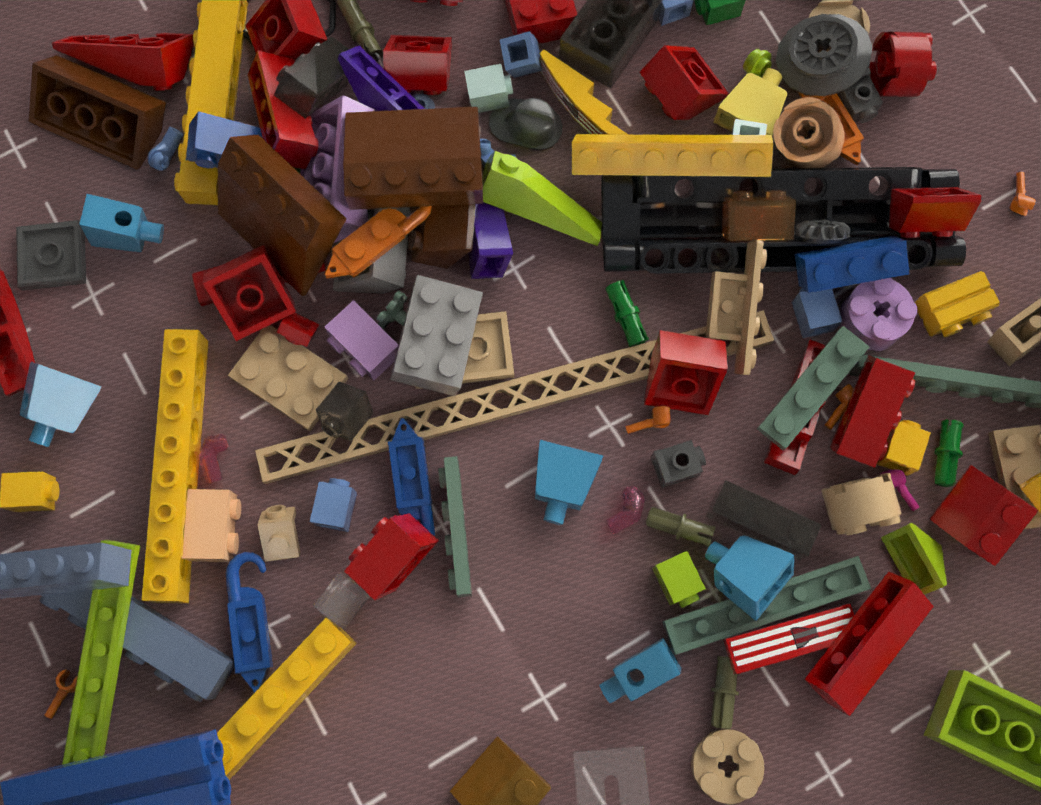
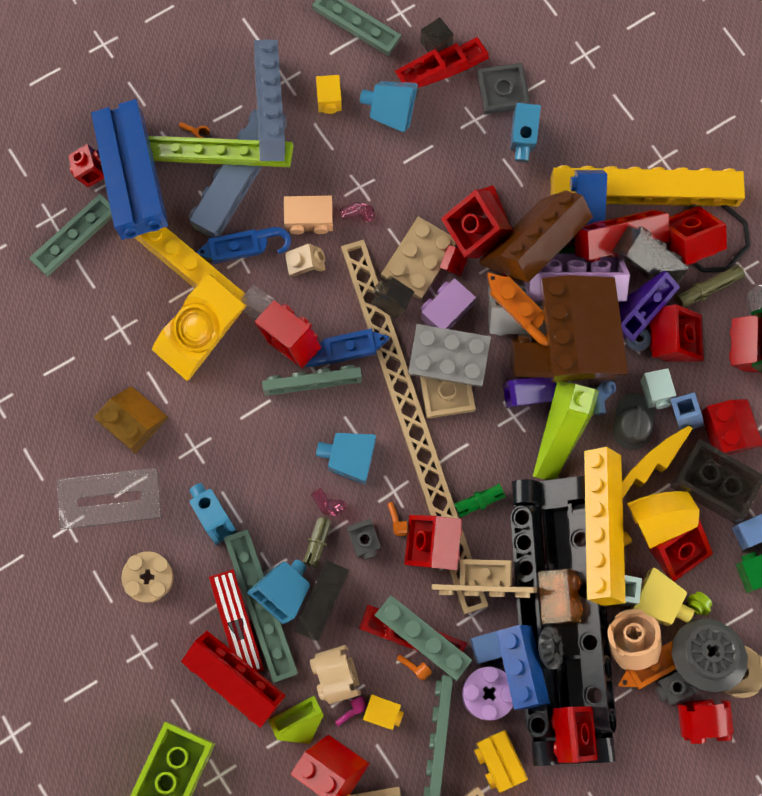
camera: 85 degrees right, 0 degrees up
reddish brown slope [28,55,166,170] -> none
red wedge [52,33,194,91] -> none
yellow brick [141,329,209,603] -> none
medium blue arm [148,126,184,171] -> none
medium blue brick [309,478,357,532] -> none
sand green plant [376,290,408,329] -> none
lime brick [652,551,706,608] -> none
olive axle [711,656,739,729] -> none
red brick [830,355,915,468] -> none
green axle [934,419,964,487] -> none
none -> yellow slope [151,274,247,381]
none -> yellow slope [627,491,700,549]

